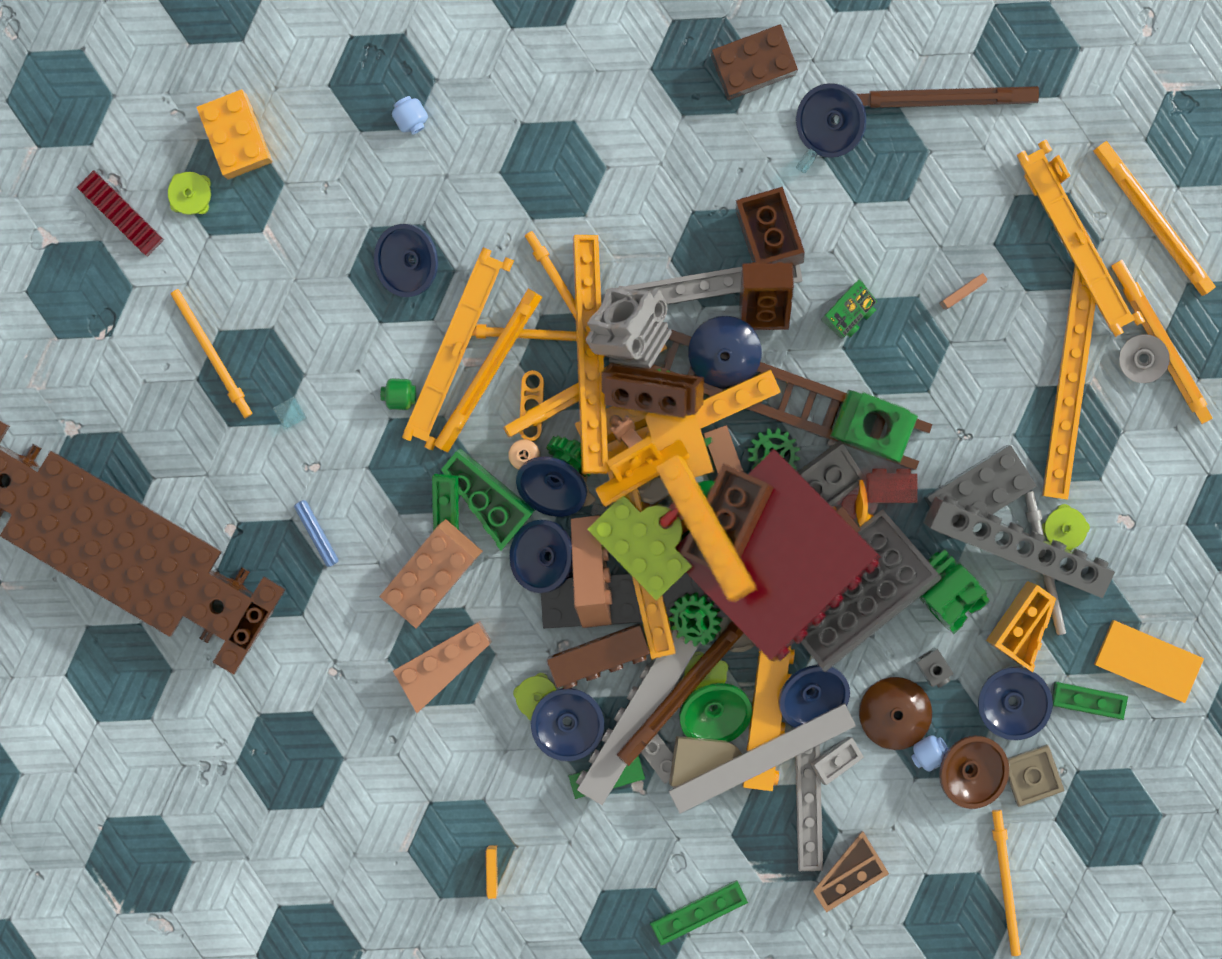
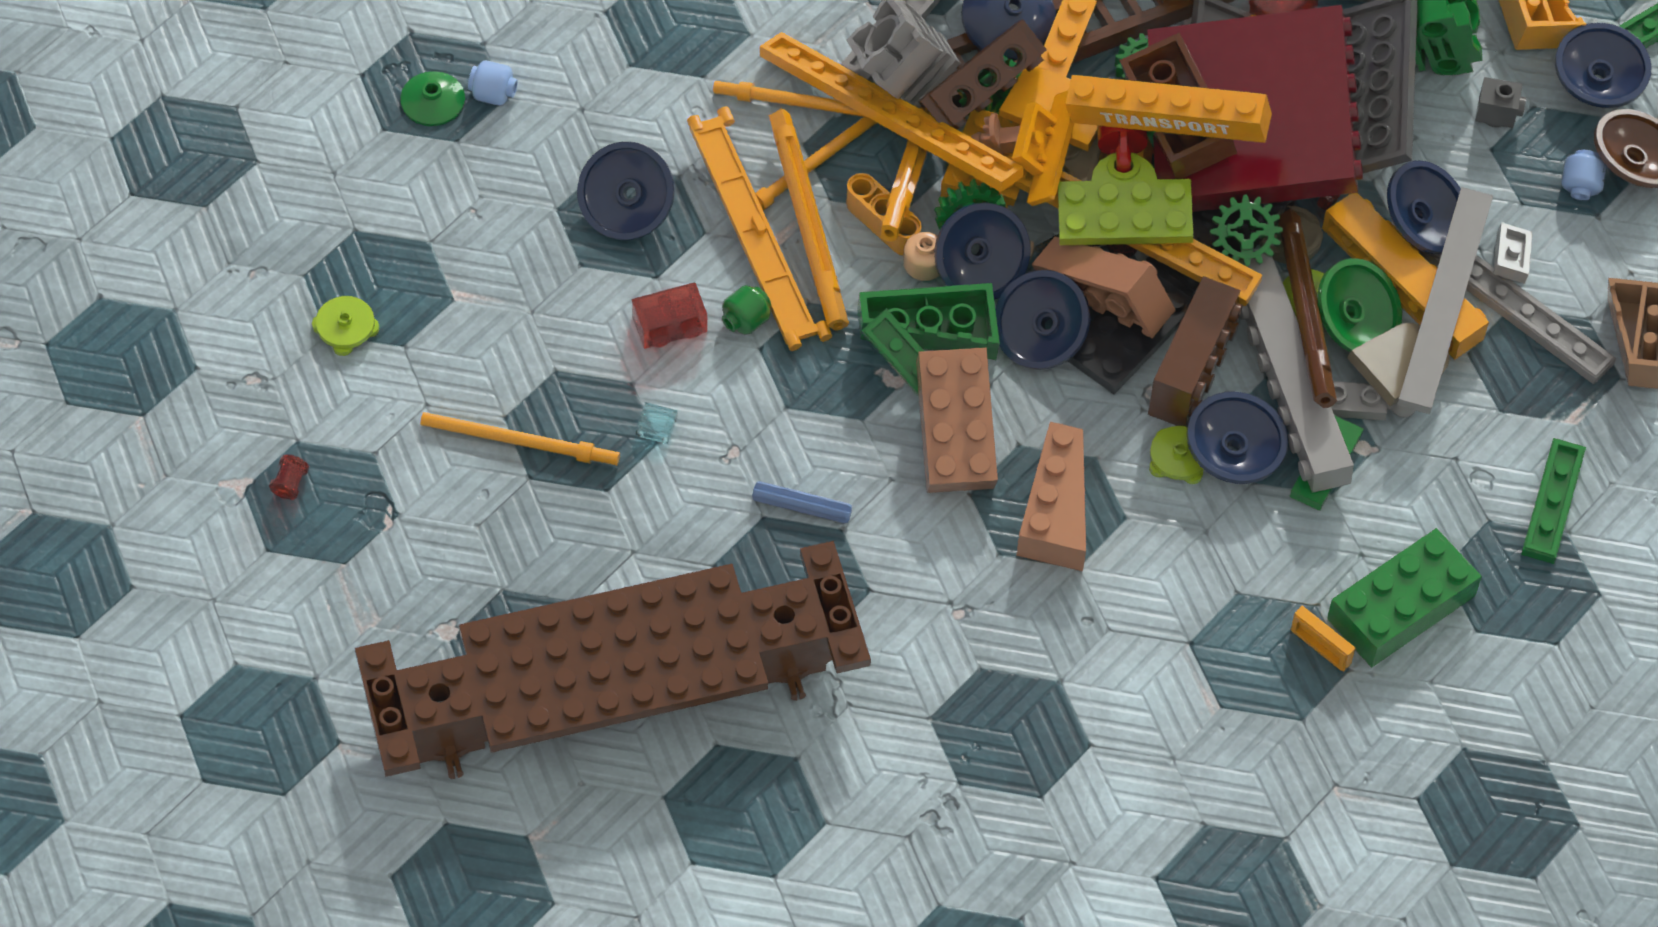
camera: 50 degrees left, 30 degrees down
dark red gear [77,170,165,256] -> none
light orange brick [196,89,273,180] -> none
reddish brown dish [859,677,932,750] -> none
none -> clear red bush [269,454,310,500]
none -> green dish [400,71,465,126]
none -> clear red brick [632,282,708,349]
none -> green brick [1327,528,1482,668]

